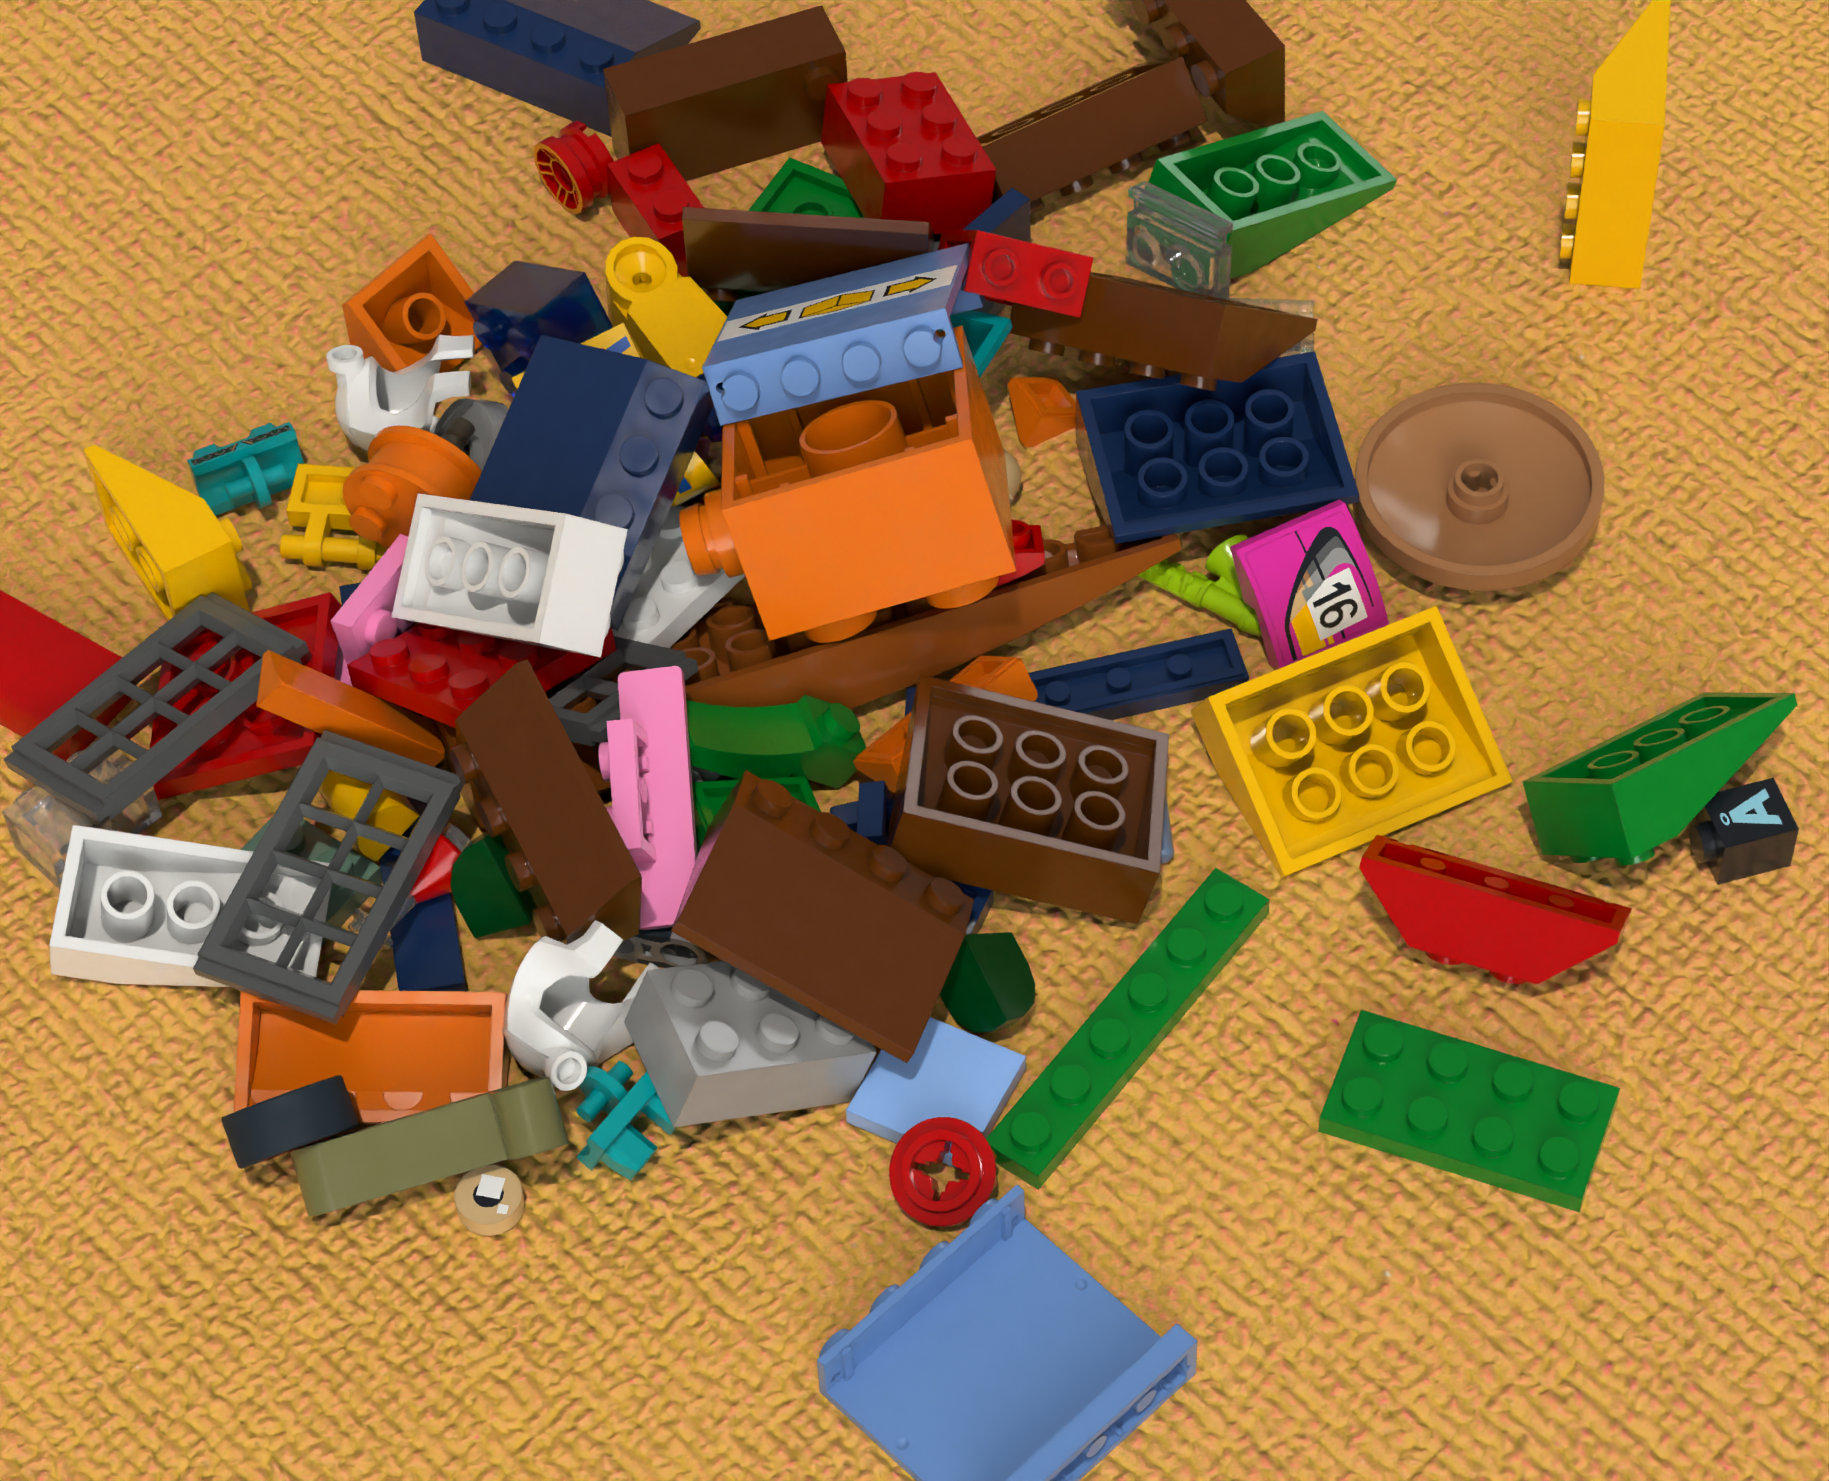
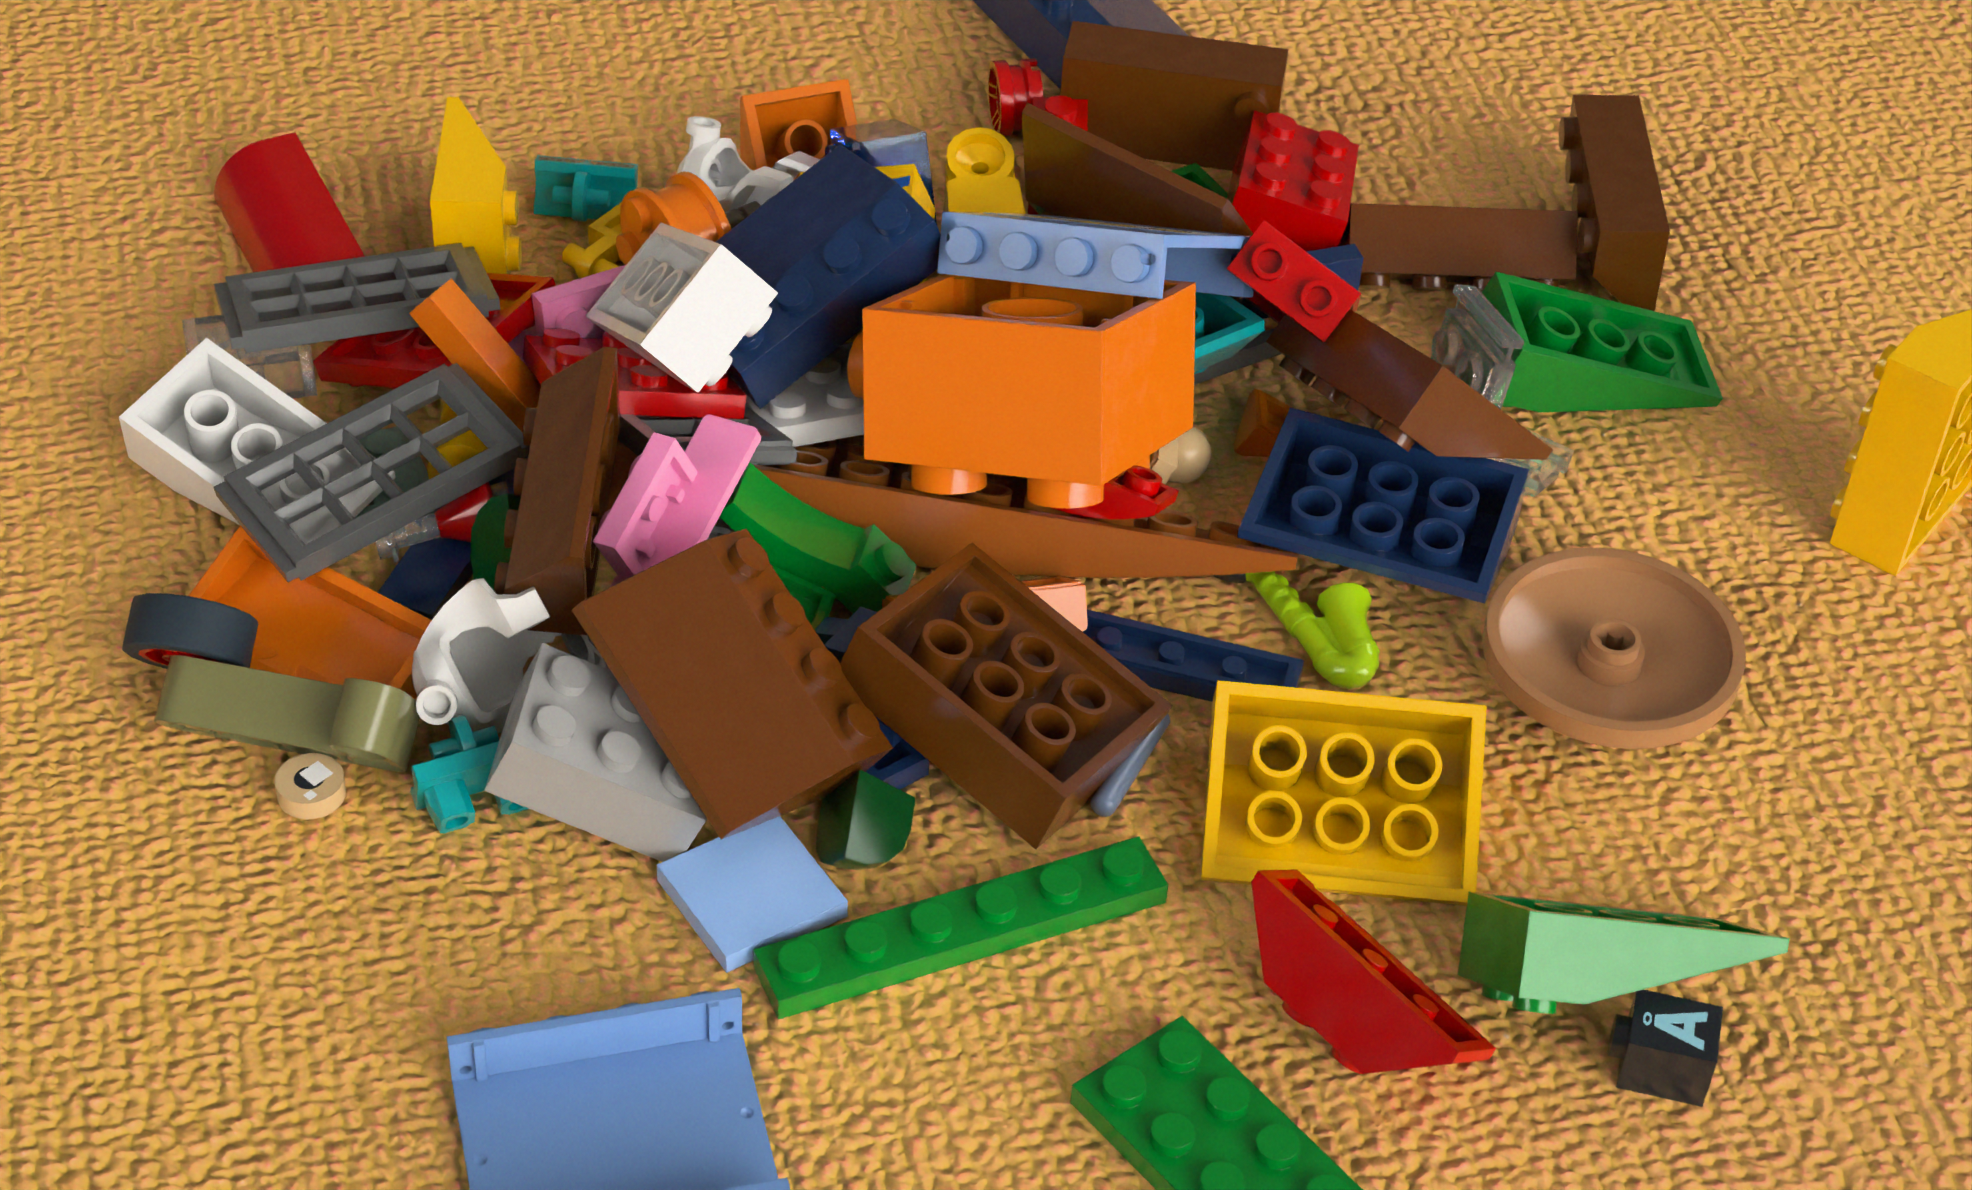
camera: 25 degrees right, 10 degrees down
red gear [889,1117,998,1227] -> none
dark pink slope [1230,500,1389,670] -> none

